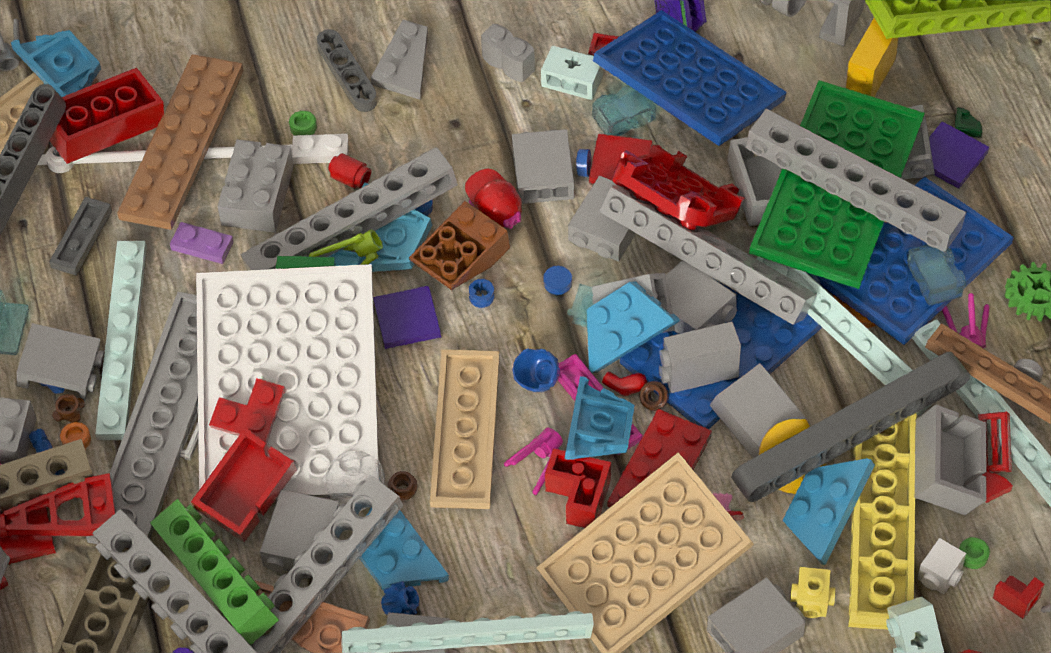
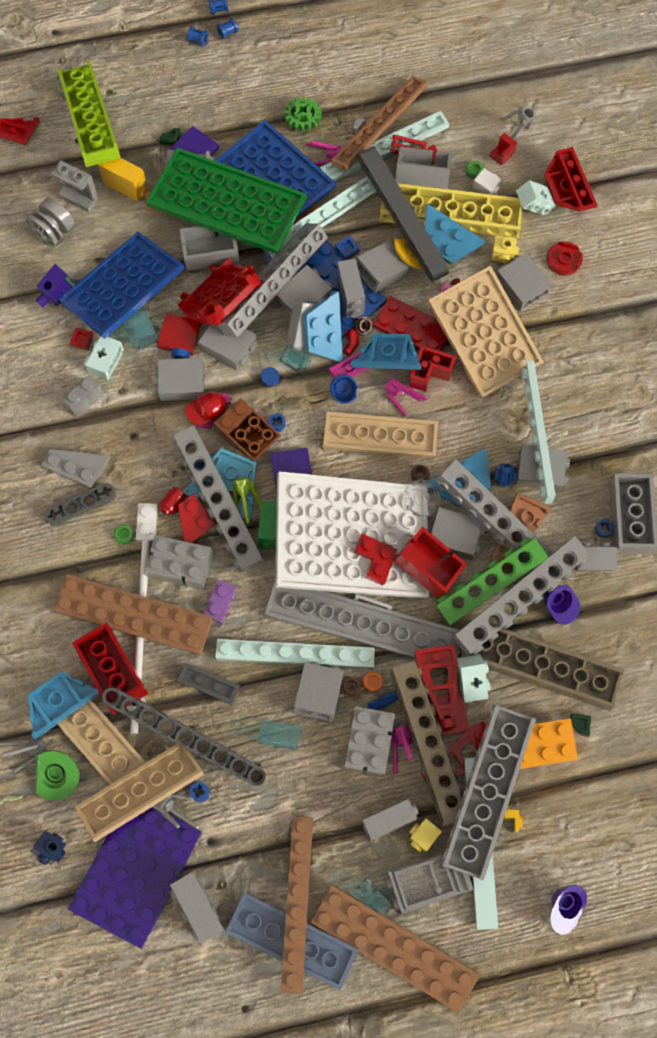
camera: 90 degrees left, 15 degrees up
light grey brick [746,109,966,252] -> none
clear light blue brick [907,244,966,306] -> none
none -> red wing [178,493,216,543]
none -> blue tile [335,236,360,260]
none -> light aqua brick [457,654,490,703]

